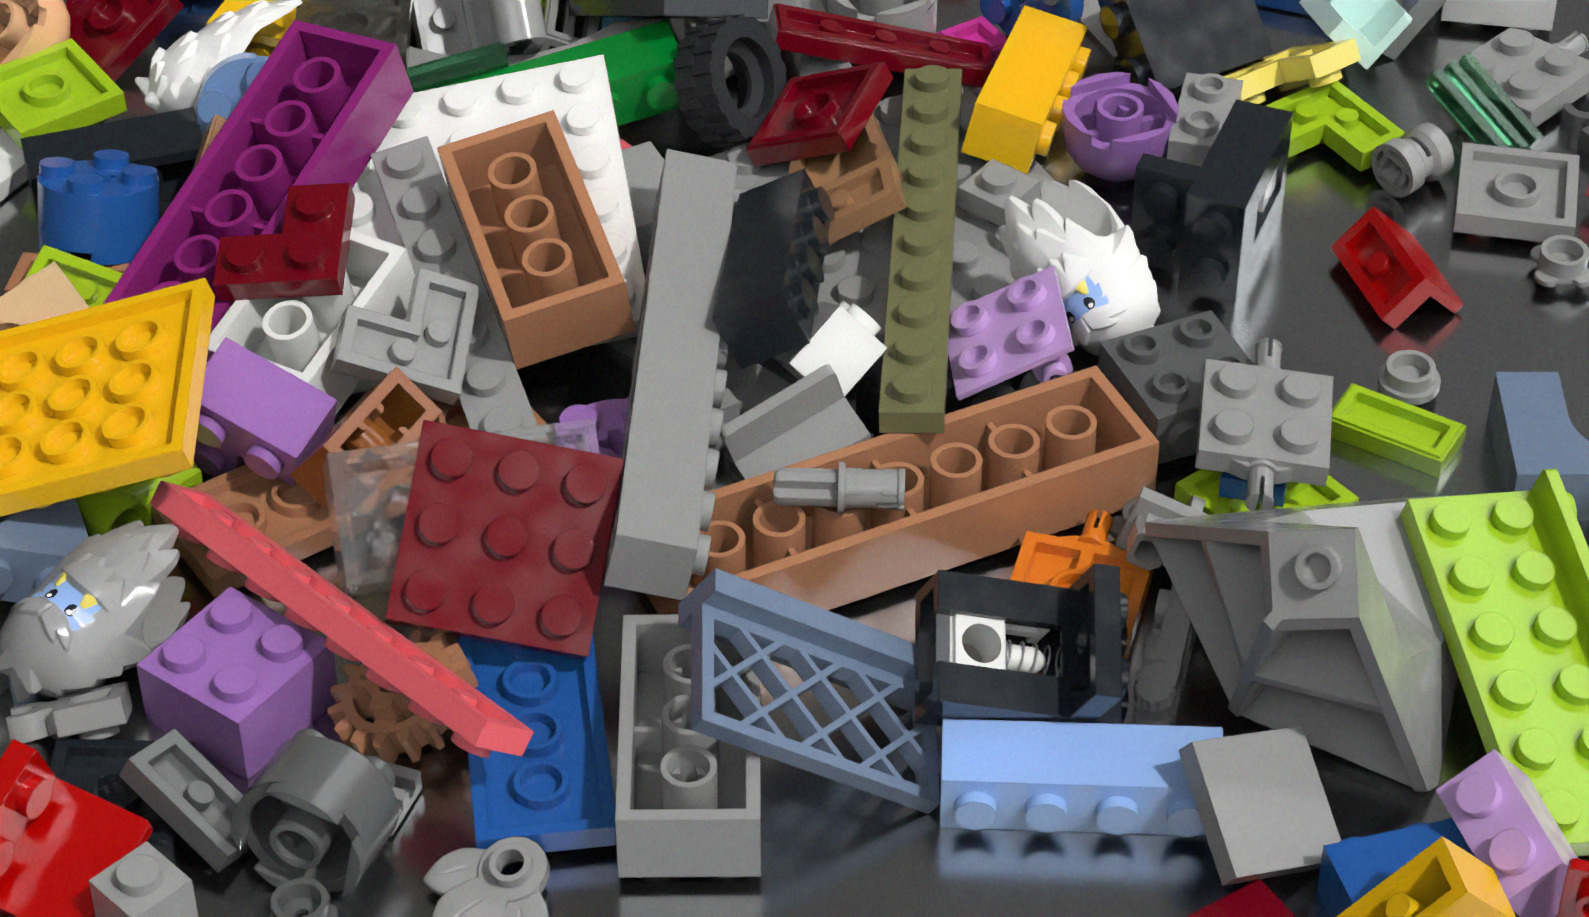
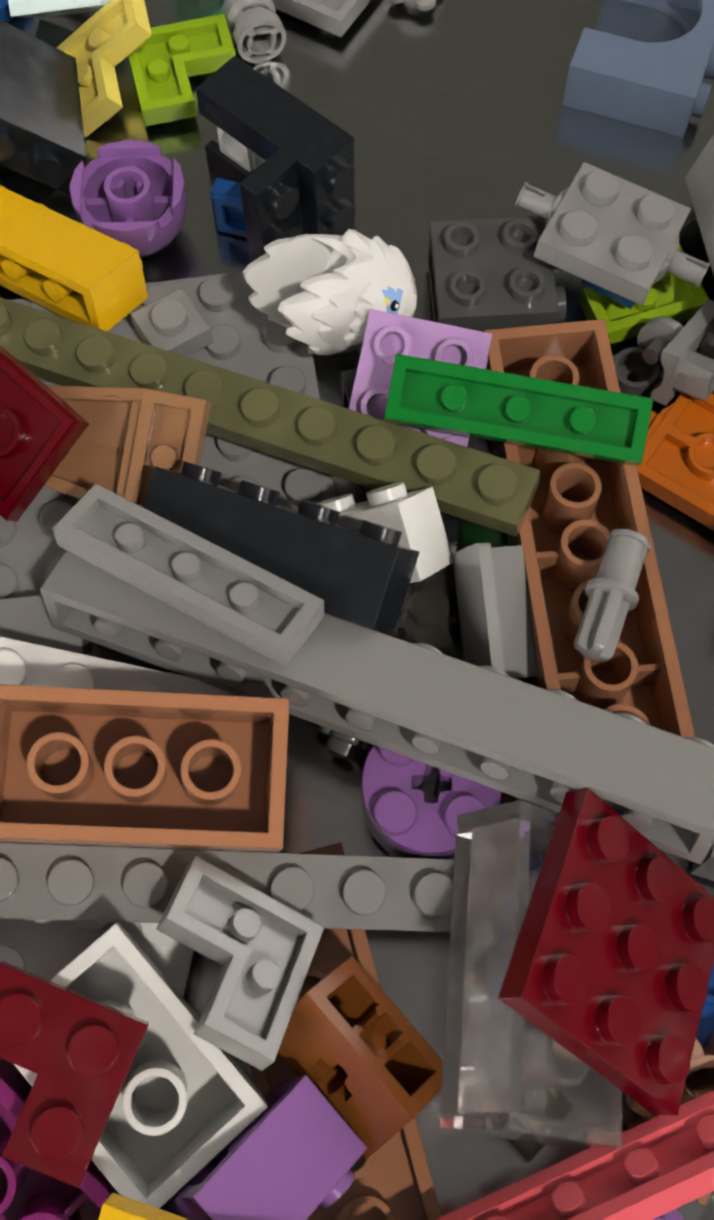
camera: 70 degrees left, 25 degrees up
light grey brick [1167,72,1243,167] -> none
red panel [1331,206,1464,329] -> none
lime tile [1331,383,1467,478] -> none
light grey plate [1377,350,1441,406] -> none
none -> light grey plate [52,484,324,667]
none -> green plate [384,354,653,466]

